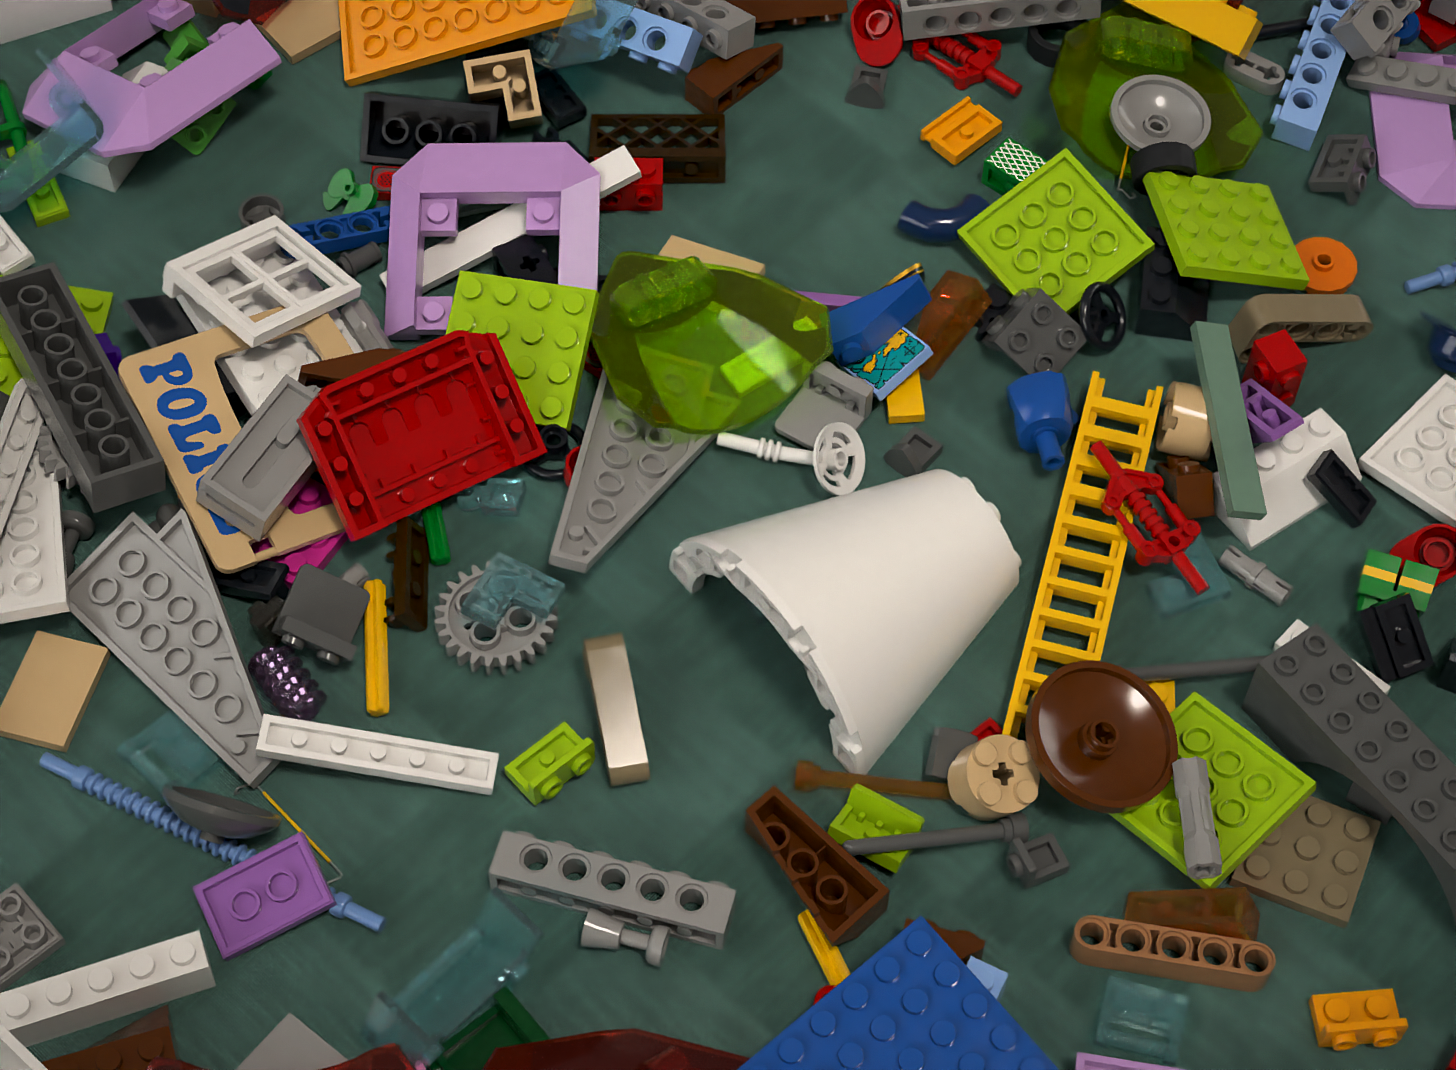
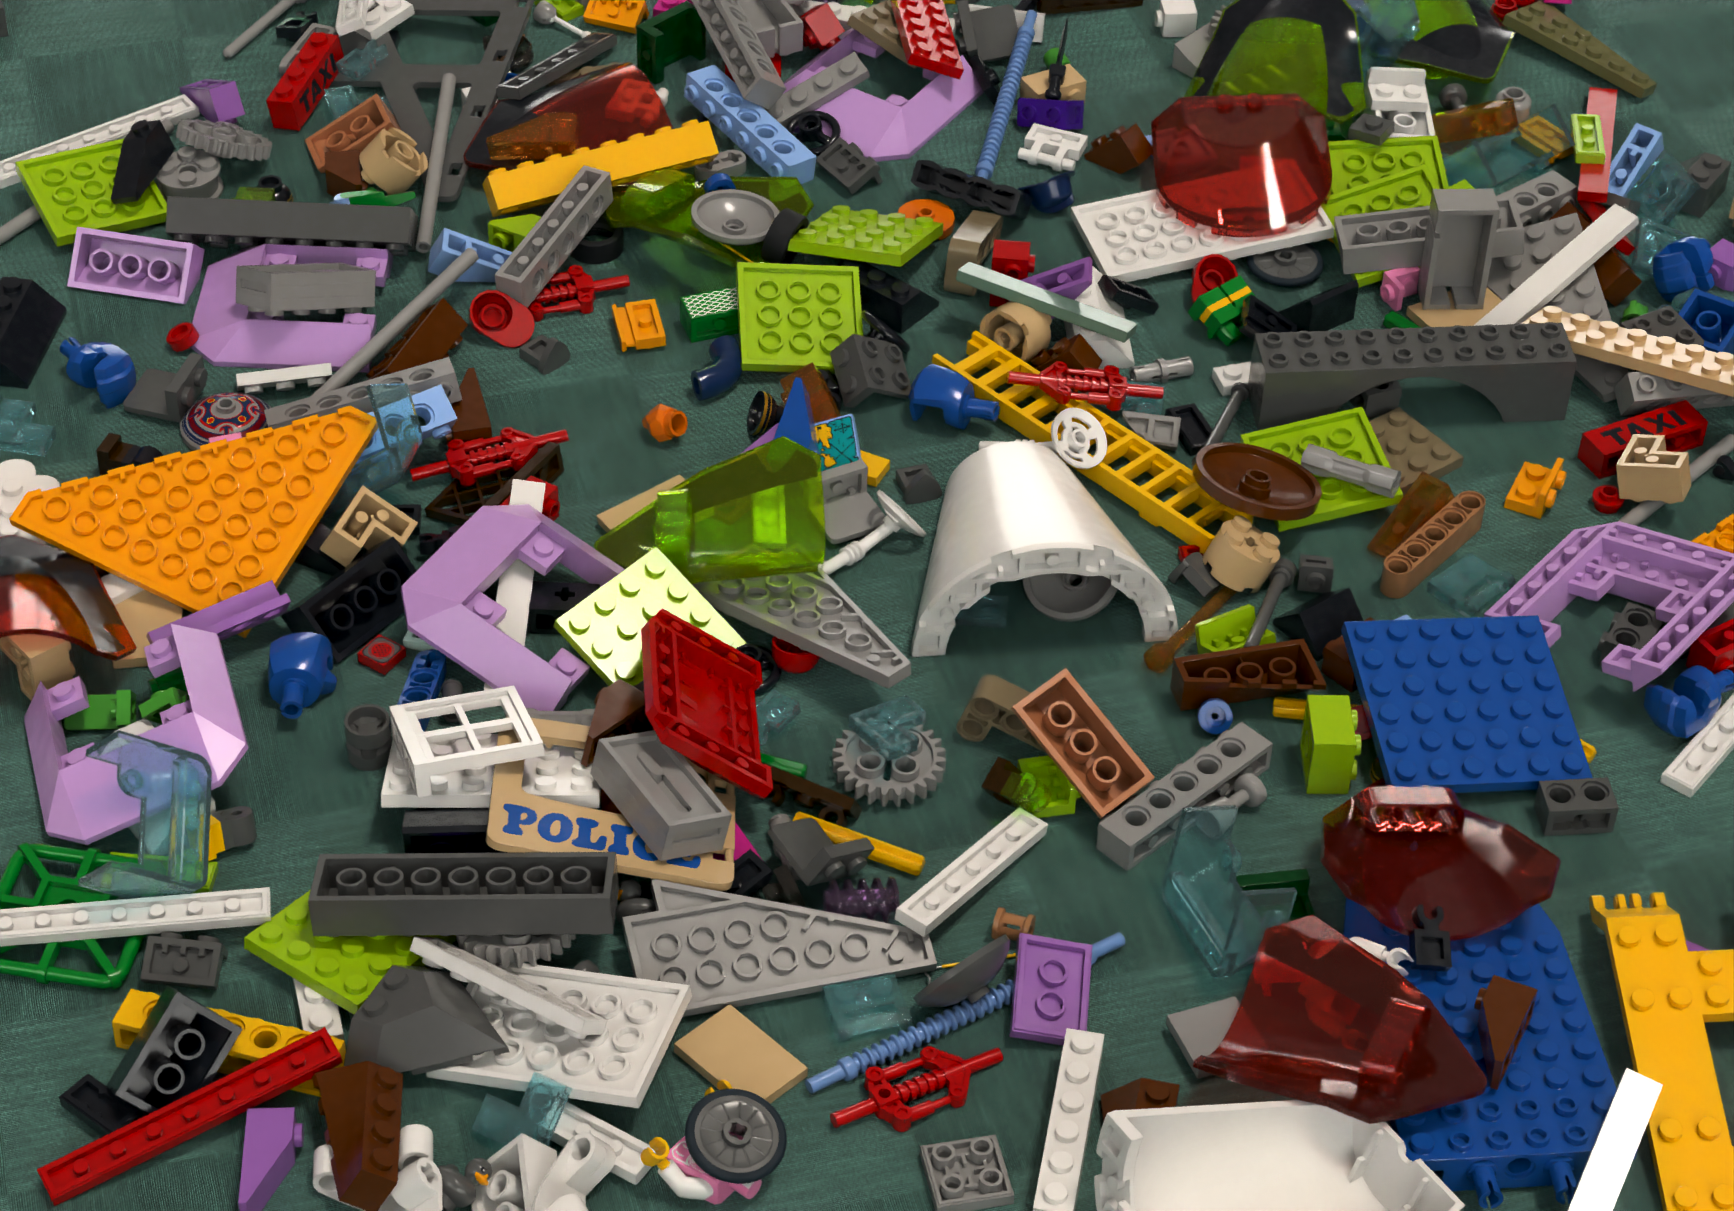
camera: 60 degrees left, 15 degrees down
green piece [323,168,378,214] -> none
none -> medium lavender fence [146,580,291,644]
none -> dark grey leg [184,806,257,863]
none -> blue piece [268,632,337,719]
none -> red bar [409,427,569,486]
none -> orange rock [642,404,688,442]
none -> blue tile [704,173,736,193]
none -> black piece [786,111,841,156]
none -> red bar [830,1046,1003,1132]
none -> black brick [911,160,1033,220]
none -> white dish [979,408,1107,469]
none -> clear neon green leg [981,757,1052,813]
none -> medium nougat bush [991,907,1036,941]
none -> nougat slope [1011,668,1155,819]
none -> light grey tile [1122,411,1181,451]
none -> black tile [1165,403,1212,456]
none -> blue tile [1197,698,1233,734]
none -> black slope [1273,587,1364,662]
none -> lime brick [1299,695,1362,794]

